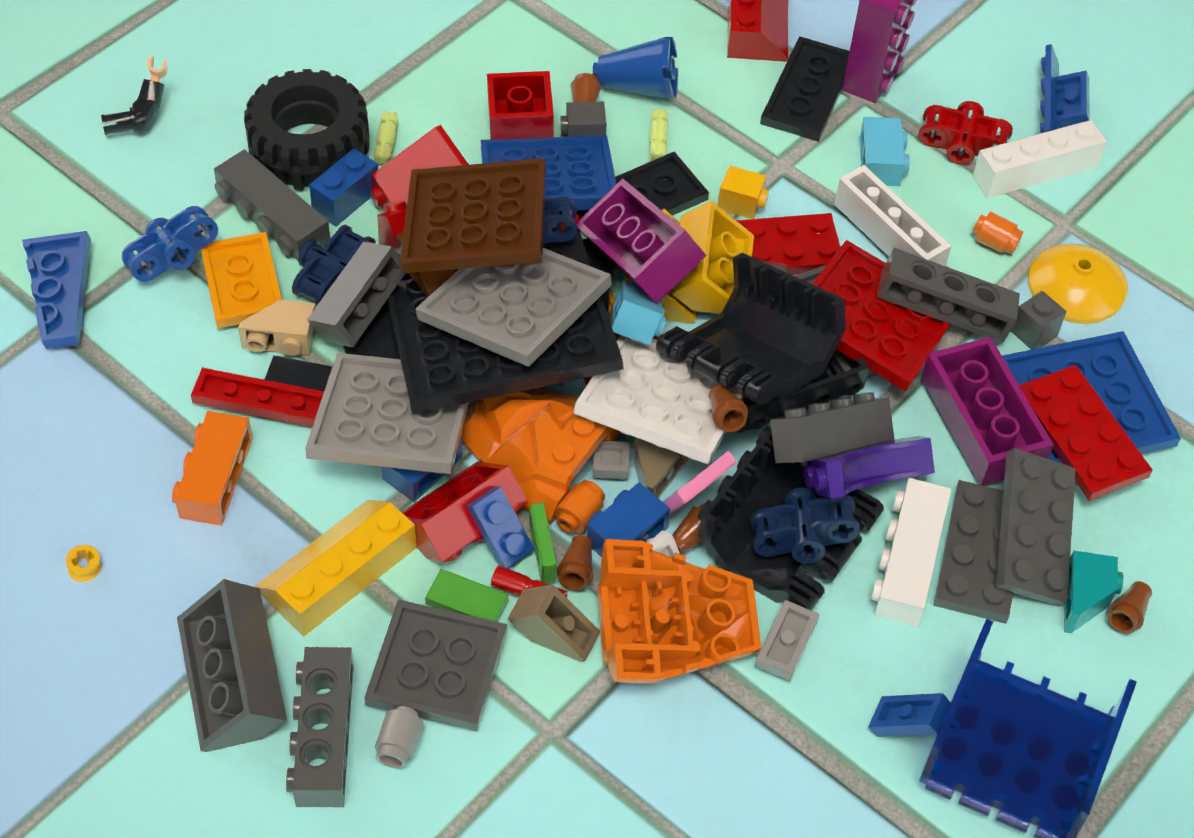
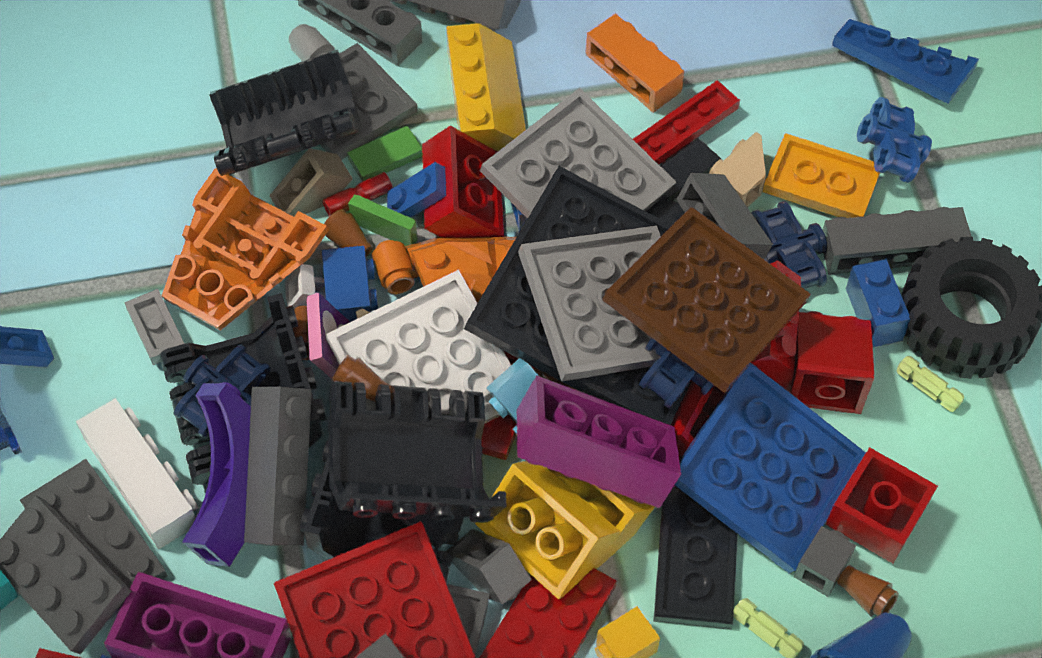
camera: 130 degrees right, 5 degrees up
none -> black hinge [209,49,360,176]

